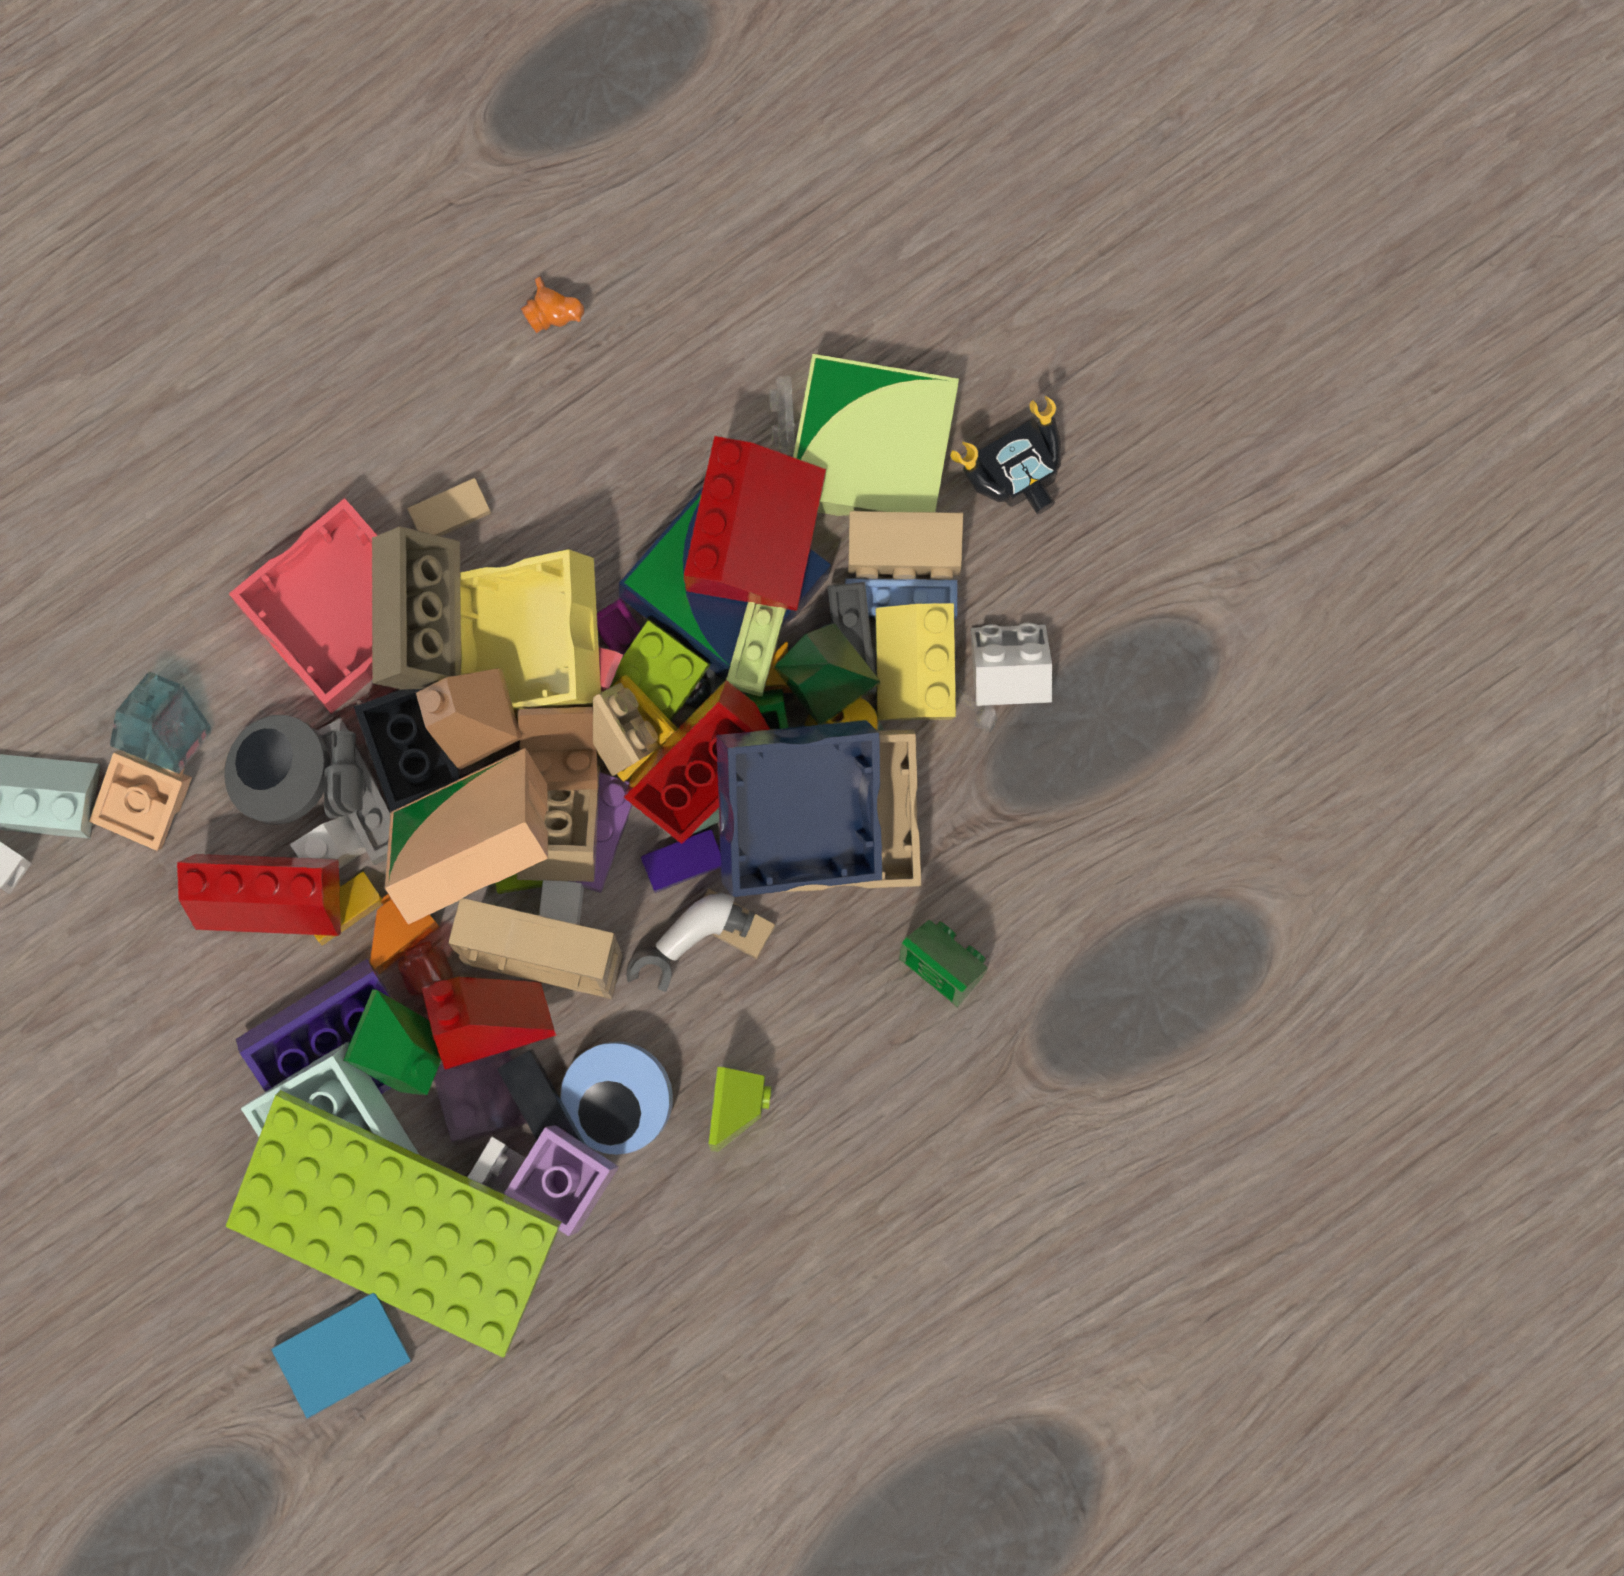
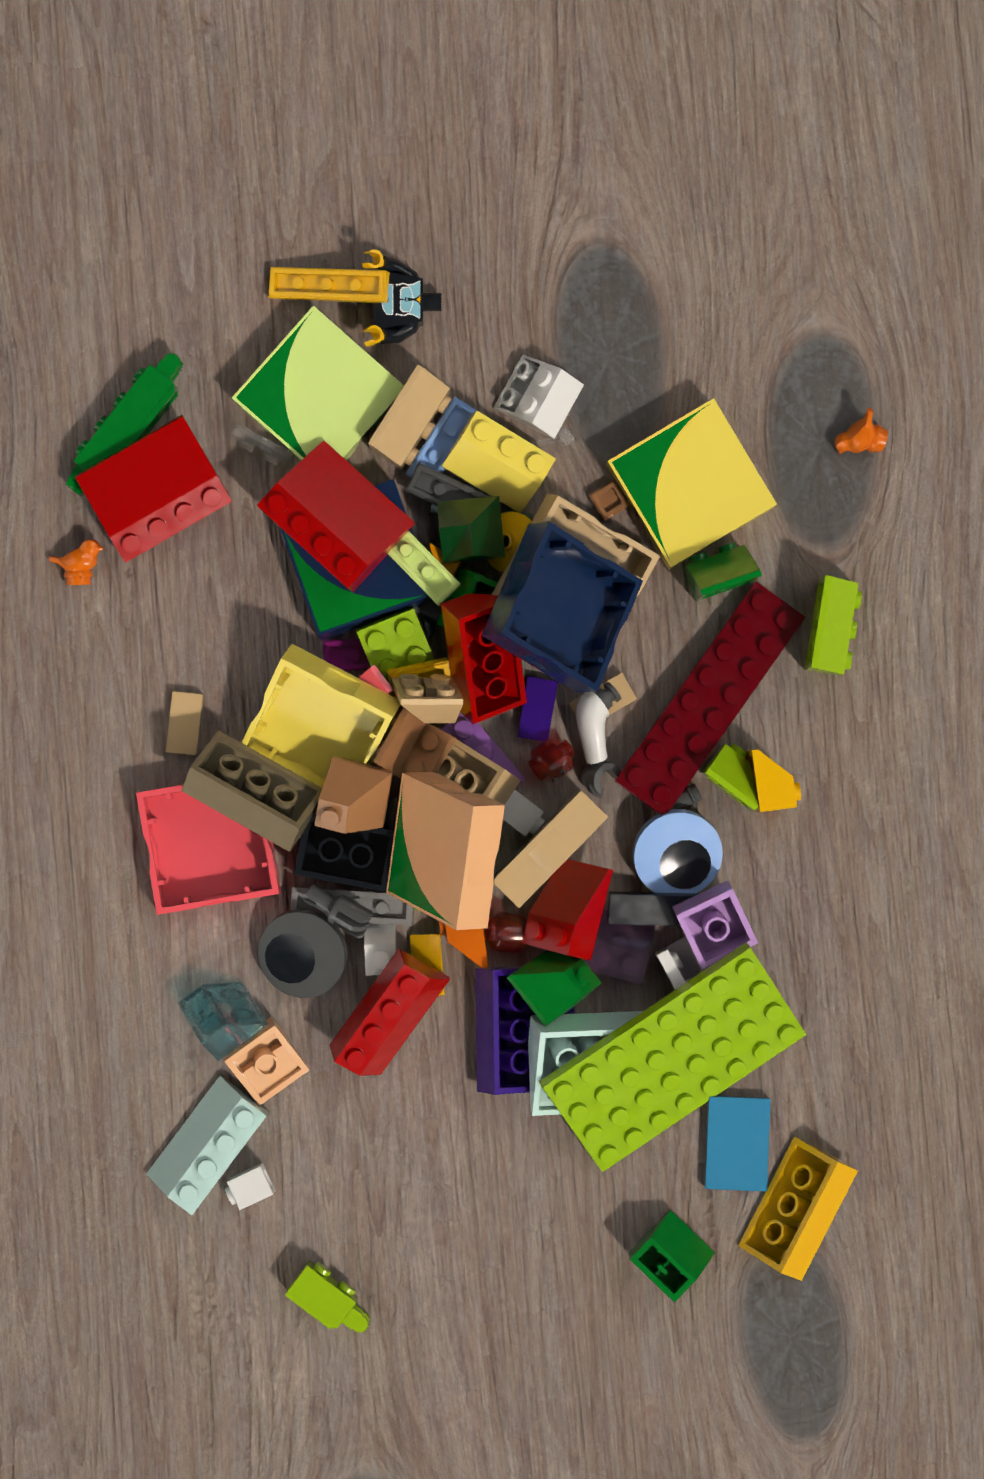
camera: 55 degrees left, 10 degrees up
none -> green hinge [66,353,184,496]
none -> red slope [75,415,232,563]
none -> yellow tile [268,267,390,303]
none -> clear red head [528,737,575,783]
none -> medium nougat tile [588,479,631,522]
none -> light yellow tile [606,398,777,570]
none -> dark red plate [614,582,806,815]
none -> green slope [628,1209,715,1303]
none -> dark grey pin [670,783,703,810]
none -> yellow slope [738,1137,858,1281]
none -> yellow slope [747,749,801,812]
none -> lime slope [804,575,862,676]
none -> orange animal [834,408,888,454]

